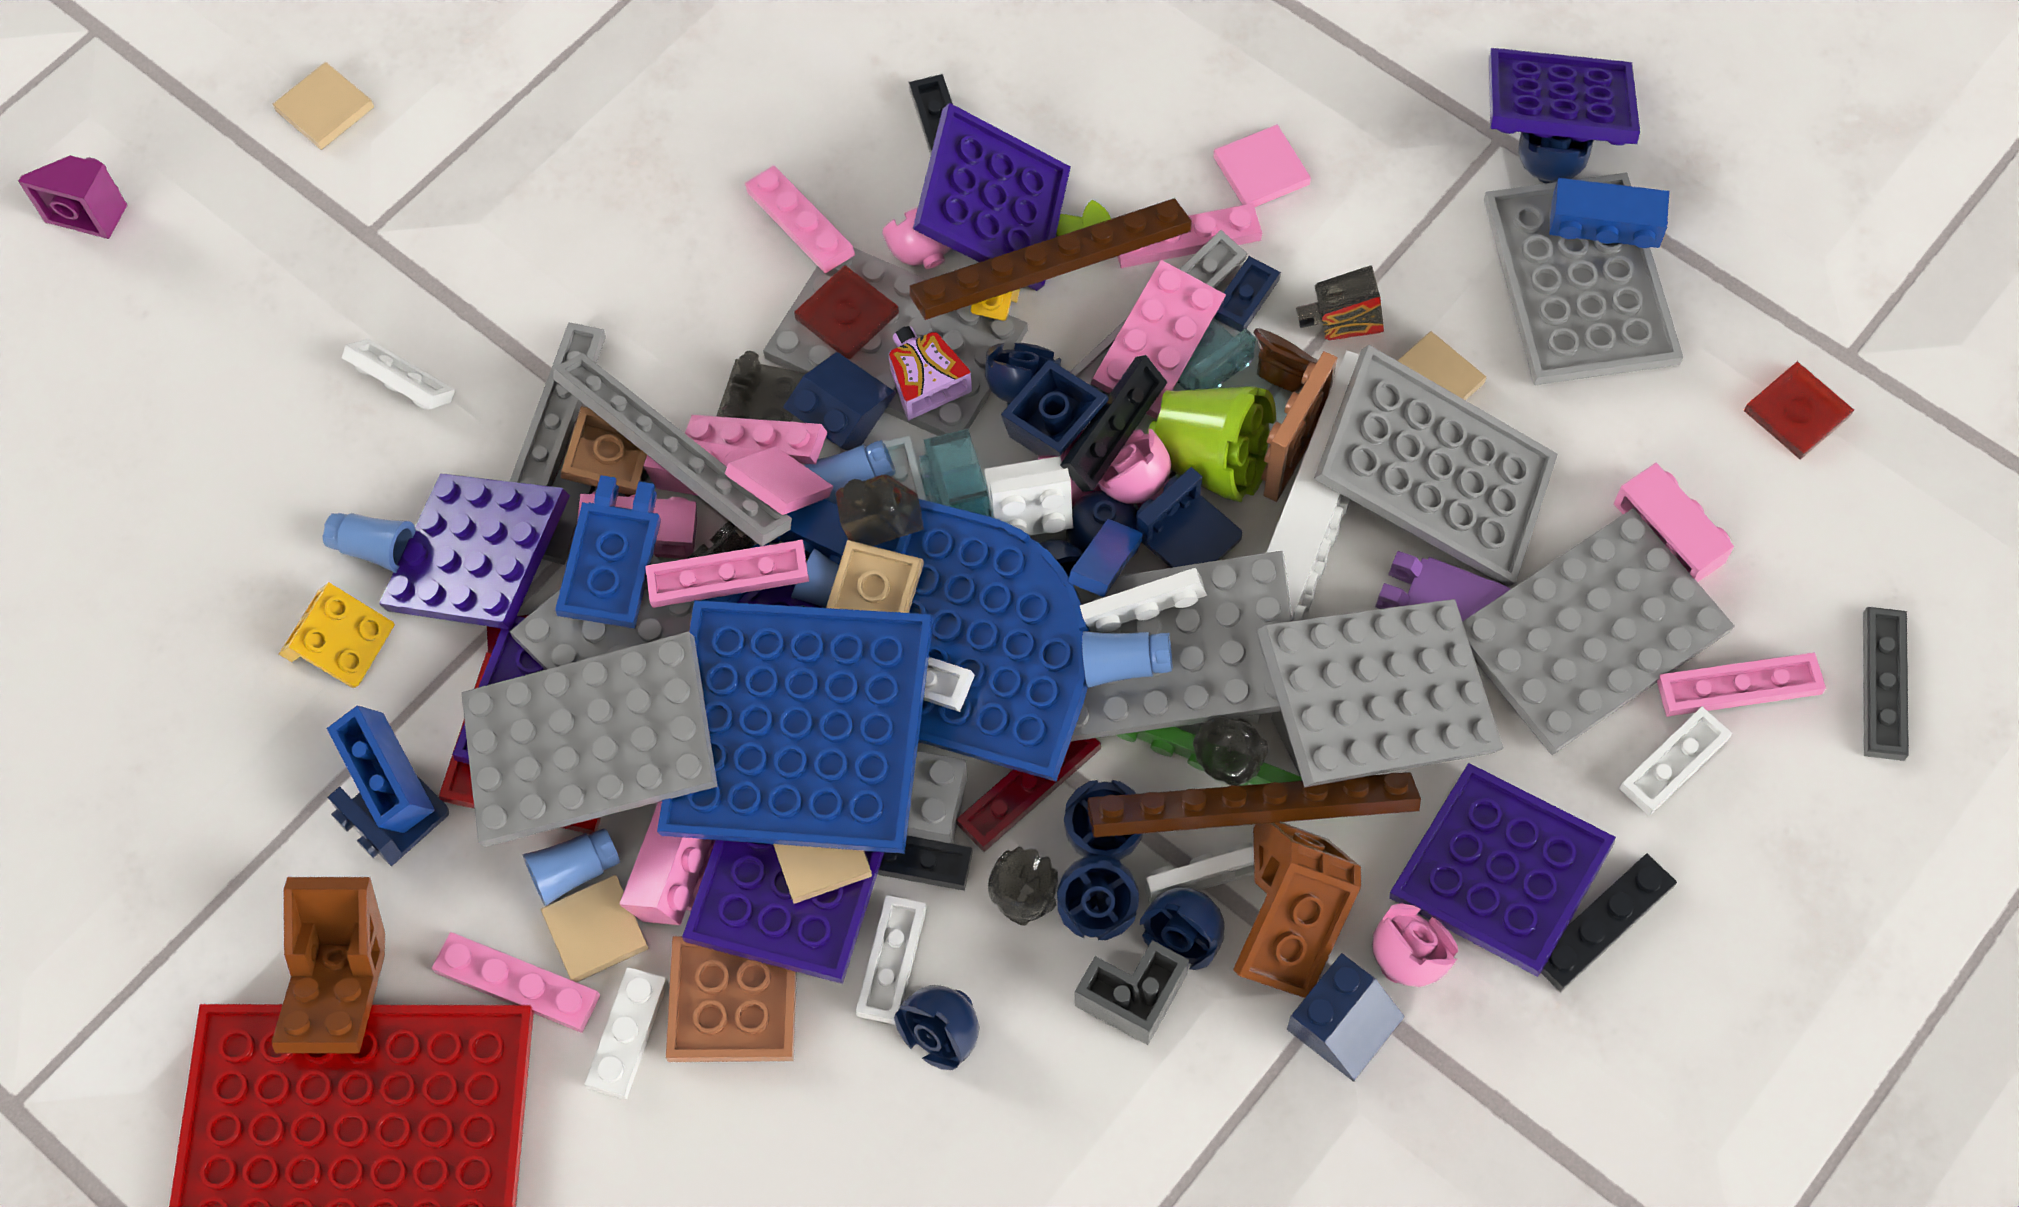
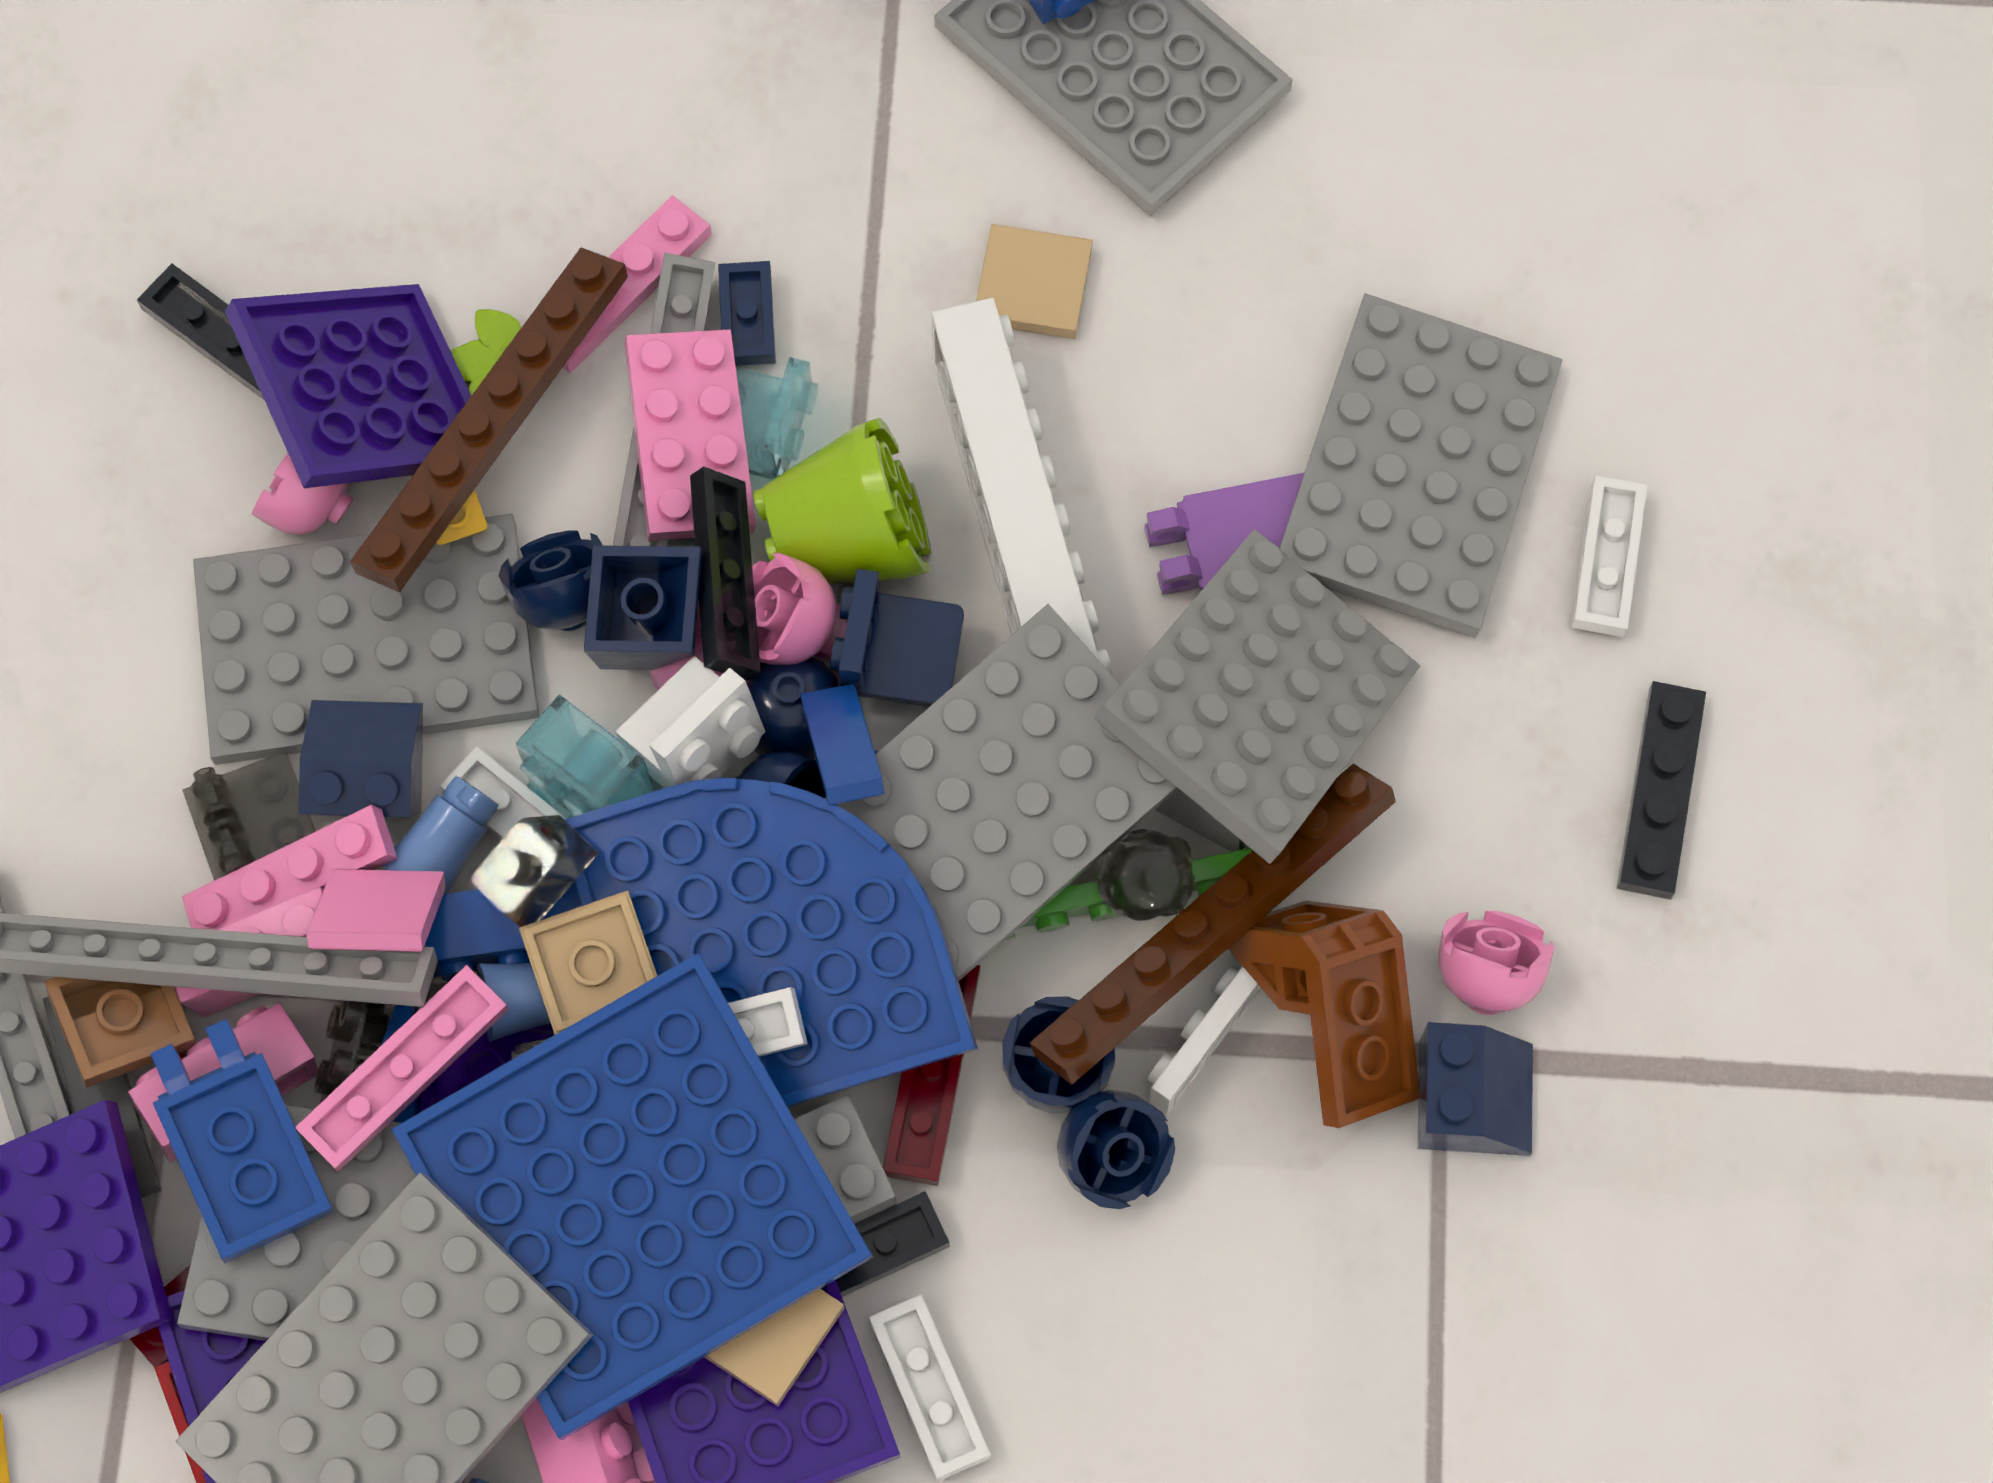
camera: 40 degrees left, 5 degrees up
bright pink plate [745,166,855,274] -> none
clear red tile [794,265,899,360] -> none
torso [888,326,972,421] -> none
dark blue cylinder [894,985,980,1070] -> none
clear smoke hair [988,846,1058,926] -> none
dark grey brick [1075,940,1189,1045] -> none
white plate [1080,568,1207,633] -> none
medium blue plant [1082,631,1173,688] -> none
dark blue cylinder [1140,887,1225,970] -> none
bright pink tile [1214,124,1311,207] -> none
reddish brown hat [1253,328,1318,393] -> none
nougat plate [1261,351,1338,502] -> none
clear smoke torso [1296,265,1384,340] -> none
light grey plate [1314,345,1558,587] -> none
dark purple plate [1390,763,1616,977] -> none
bright pink brick [1614,463,1734,582] -> none
bright pink plate [1657,652,1826,717] -> none
clear red tile [1744,361,1854,460] -> none
dark grey tile [1863,607,1909,761] -> none

